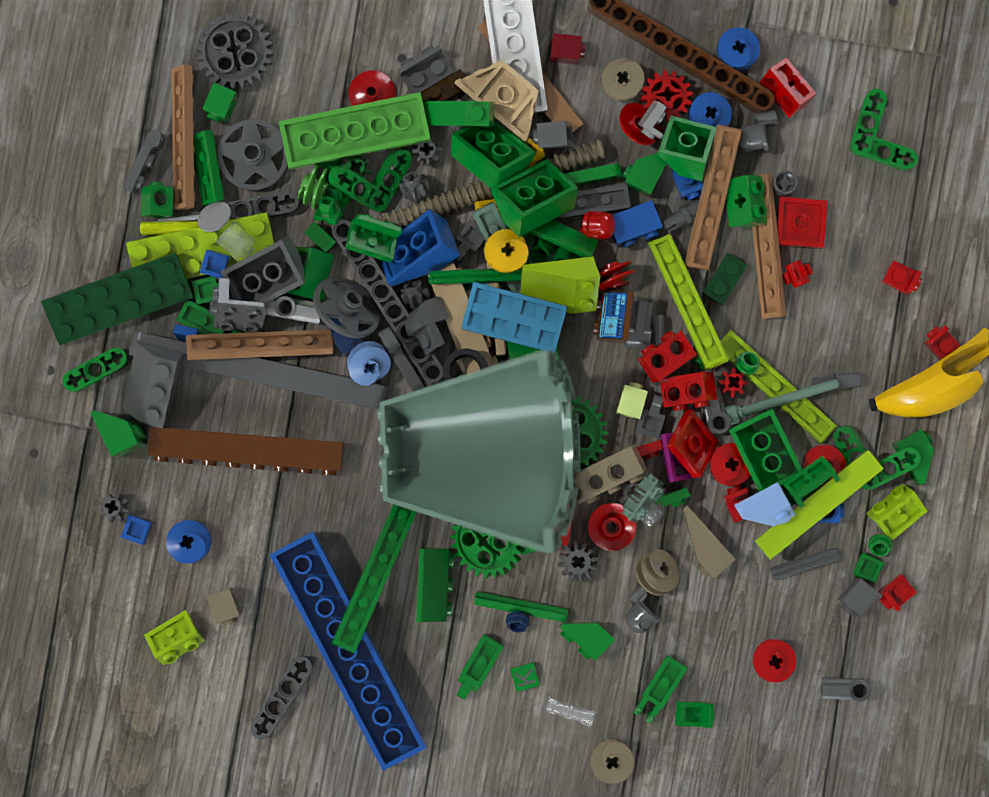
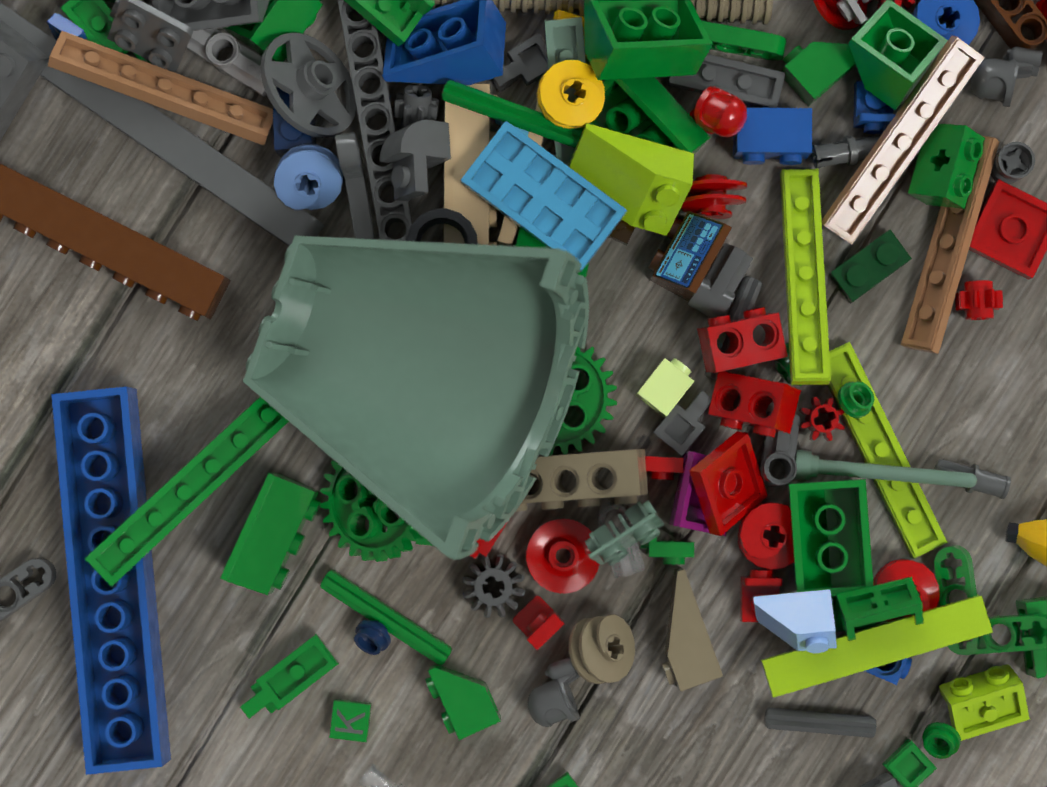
camera: 25 degrees right, 0 degrees up
none -> red bracket [512,595,564,650]

